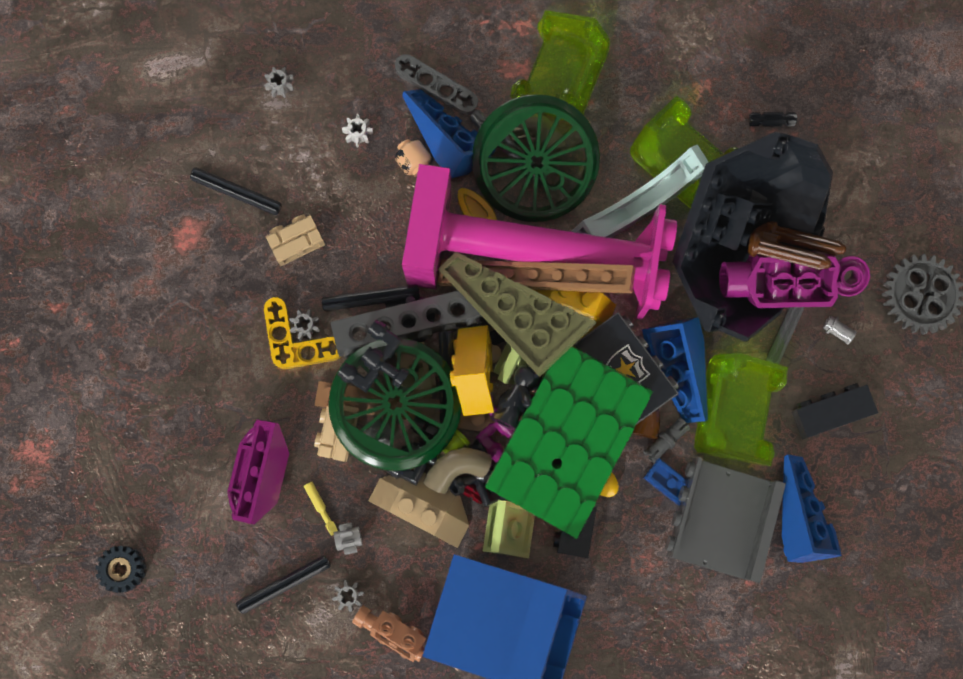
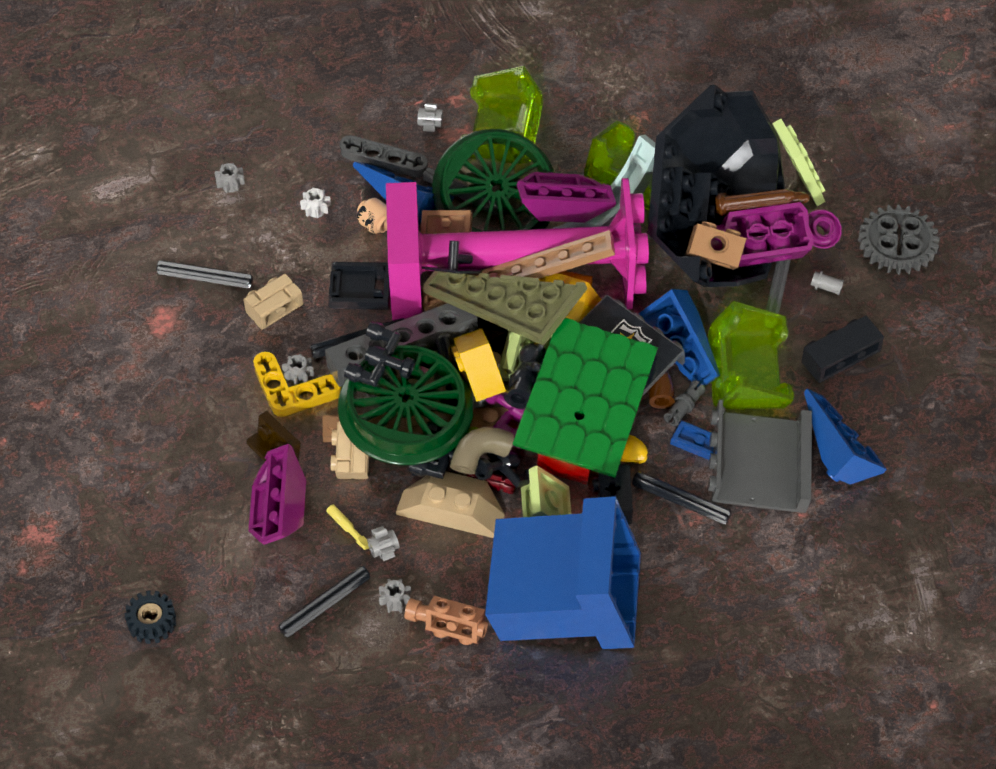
camera: 10 degrees left, 25 degrees down
none -> dark brown bracket [246,411,301,462]
none -> black container [328,262,390,310]
none -> light grey gear [417,103,443,132]
none -> medium nougat bracket [421,210,473,234]
none -> black shield [422,240,482,274]
none -> magenta wedge [517,172,616,223]
none -> black axle [632,471,731,524]
none -> medium nougat brick [686,221,747,270]
none -> yellowish green plate [772,119,826,206]

